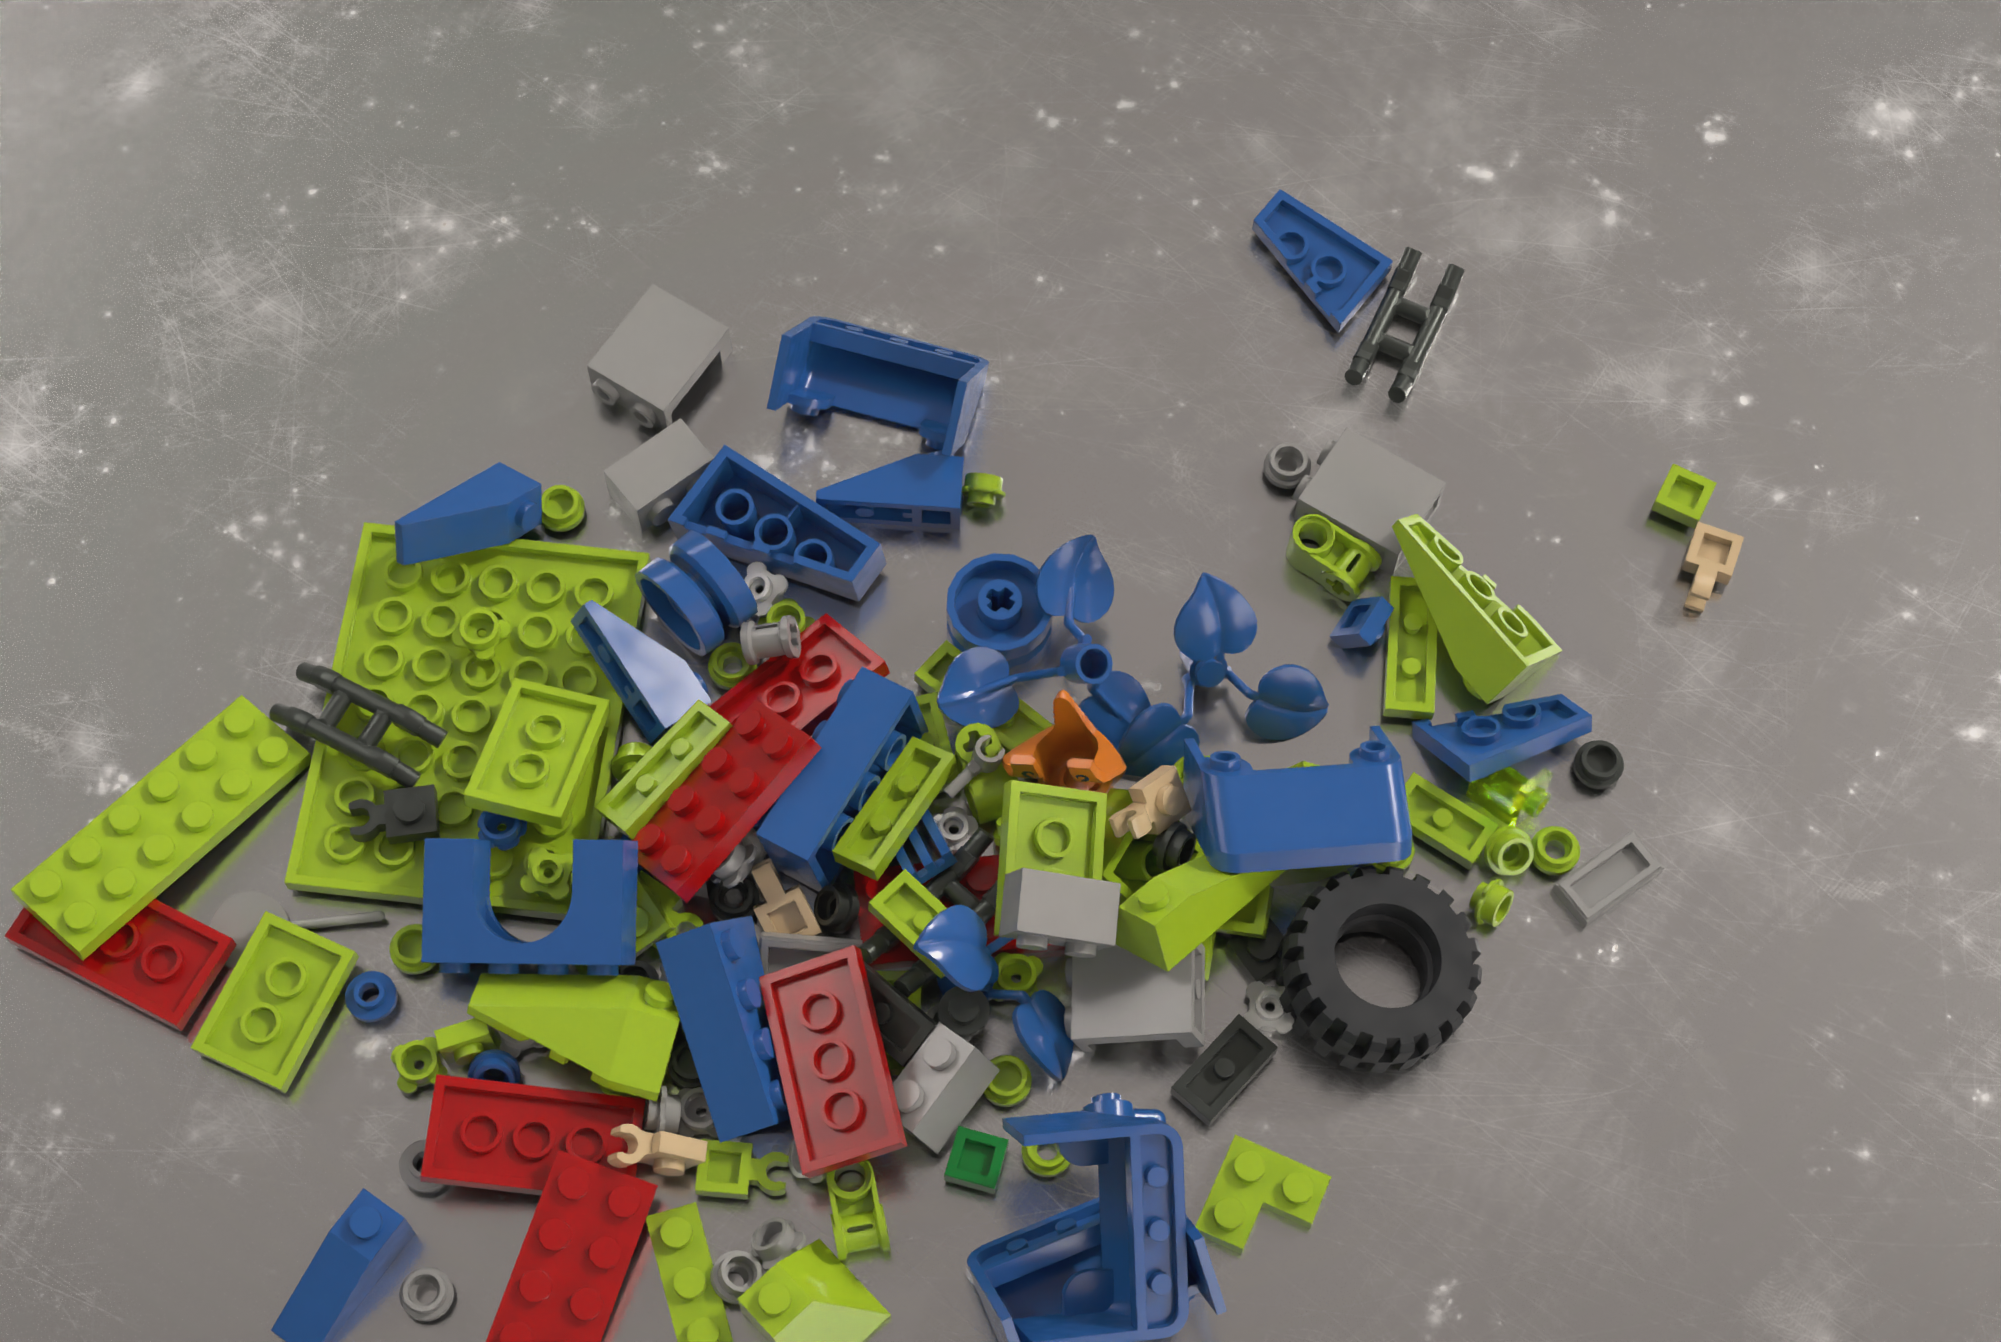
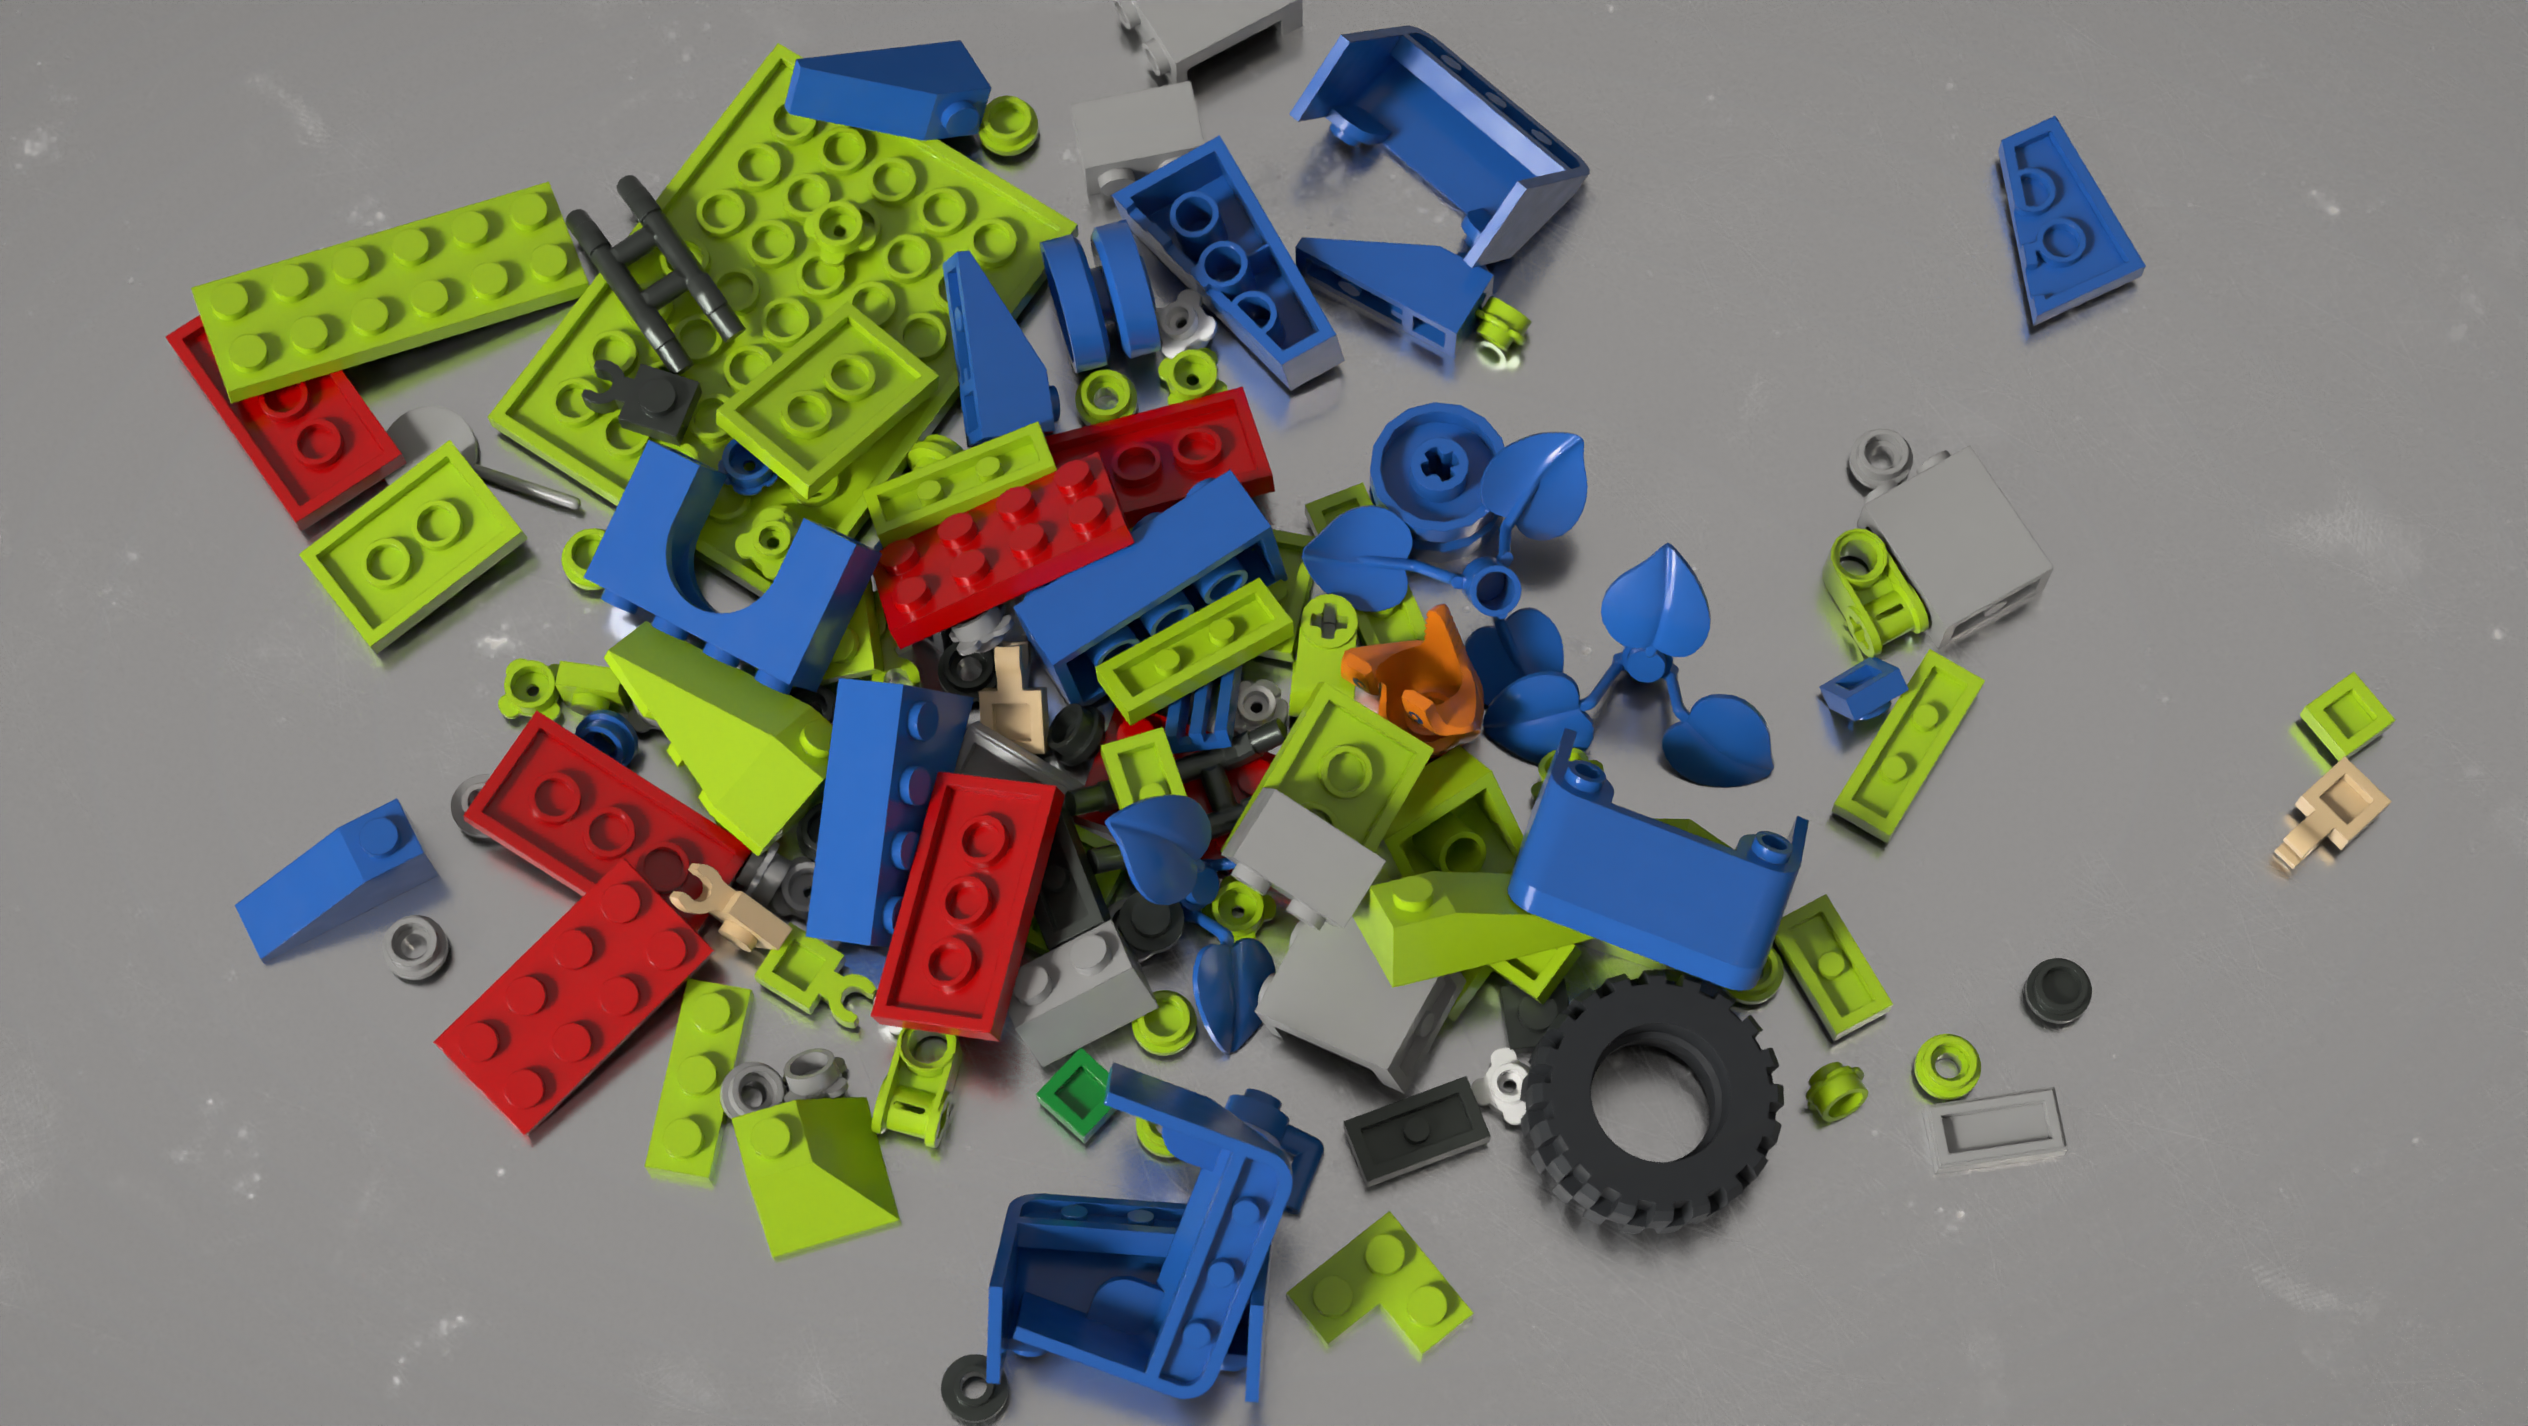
camera: 30 degrees right, 5 degrees up
blue plate [345,971,398,1022] -> none
light grey bush [740,615,801,665] -> none
light grey hand [943,735,1005,799] -> none
tan plate [1109,765,1192,839] -> none
pearl dark grey plate [1152,821,1196,871] -> none
pearl dark grey piece [1344,247,1465,403] -> none
lime wedge [1392,514,1562,704] -> none
blue wing [1412,694,1592,782] -> none
clear neon green bracket [1466,766,1553,827] -> none
lime plate [1484,826,1534,875] -> none

